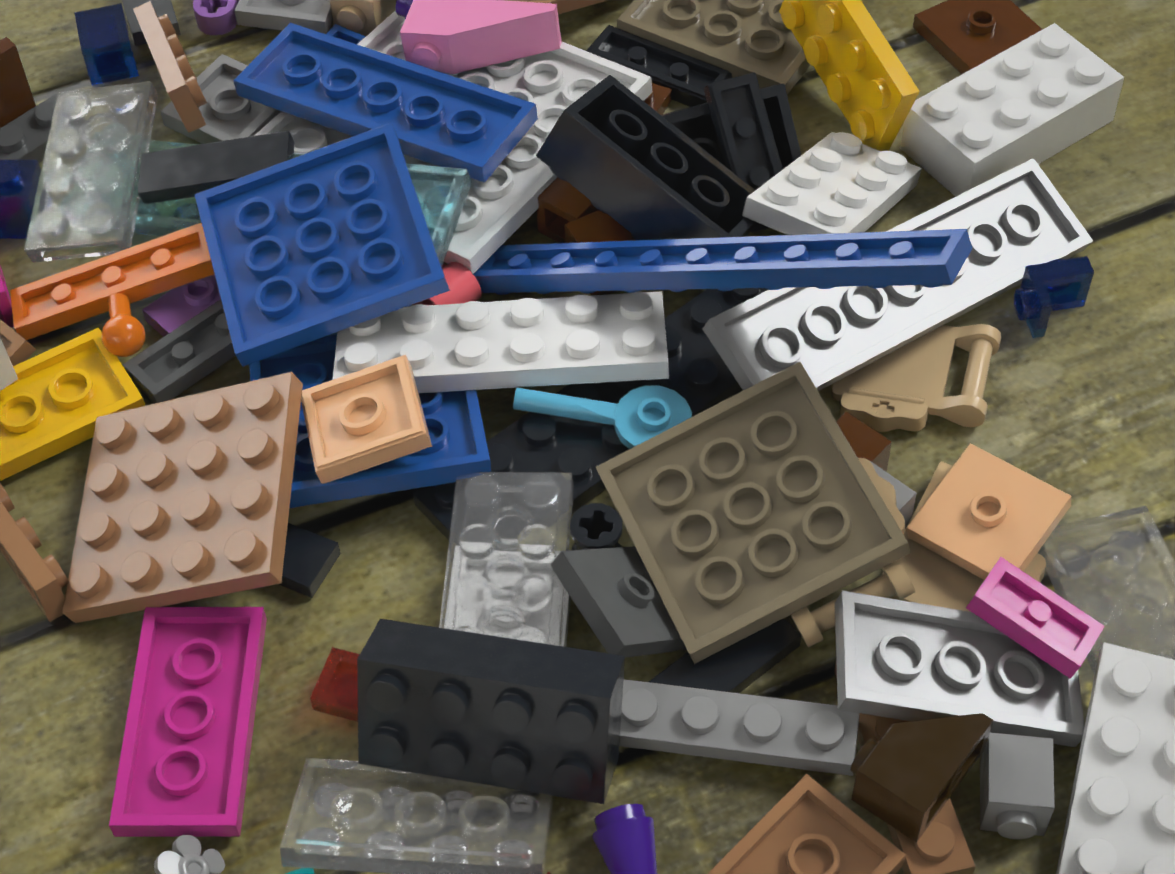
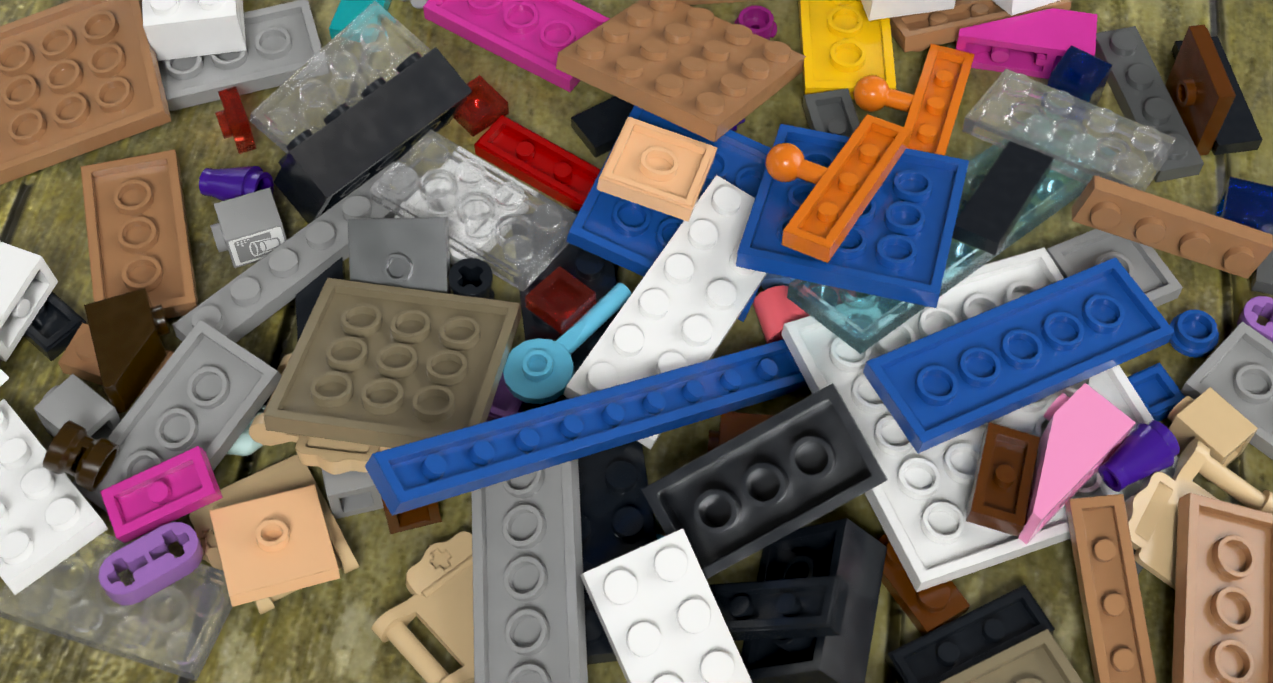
camera: 120 degrees right, 5 degrees up
none -> dark brown wheel [43,420,119,492]
none -> medium lavender beam [98,522,203,605]
none -> light grey brick [210,188,287,268]
none -> red tile [474,115,601,211]
none -> clear red plate [525,266,597,335]
none -> magenta plate [734,5,777,40]
none -> orange plate [765,114,911,263]
none -> reddish brown plate [966,422,1040,536]
none -> blue plate [1169,310,1219,358]

